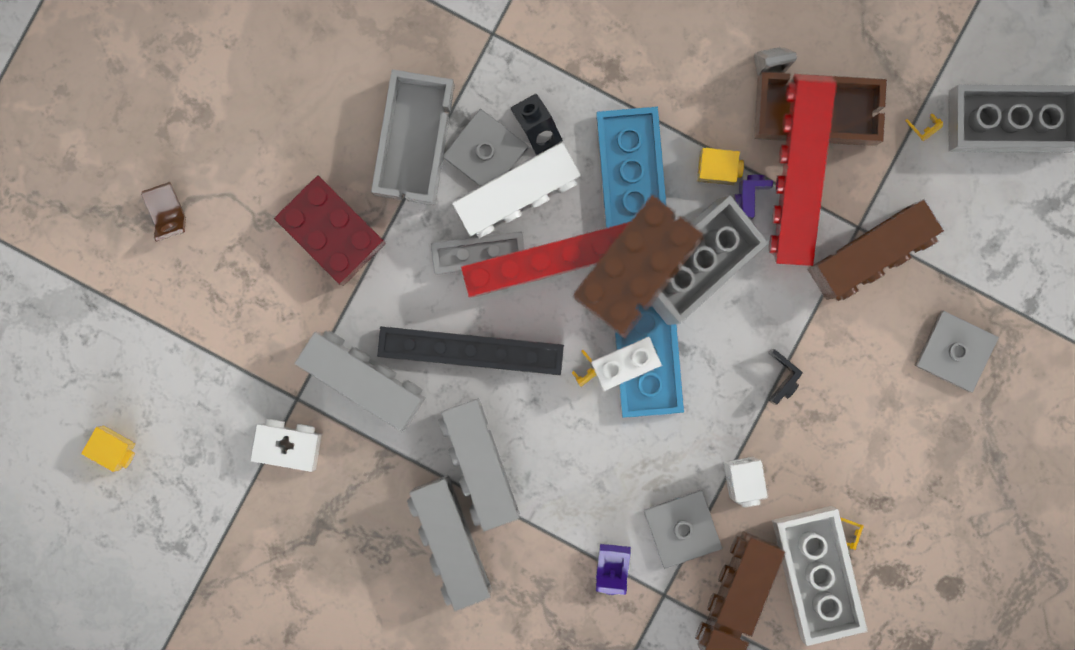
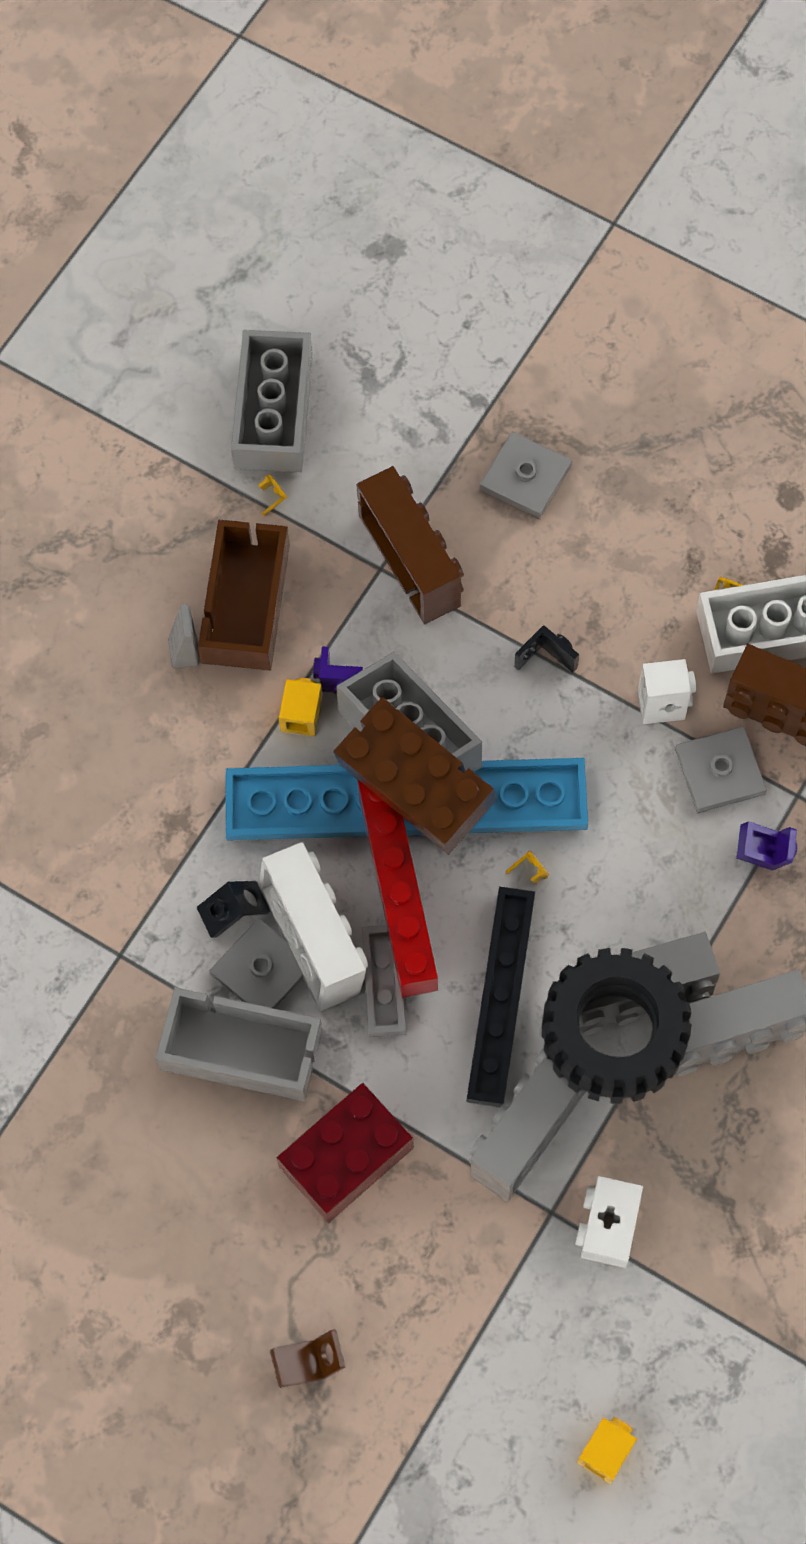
camera: 85 degrees left, 20 degrees down
white brick [591,337,662,391] -> none
red brick [769,74,836,266] -> none
none -> black tyre [541,948,692,1104]

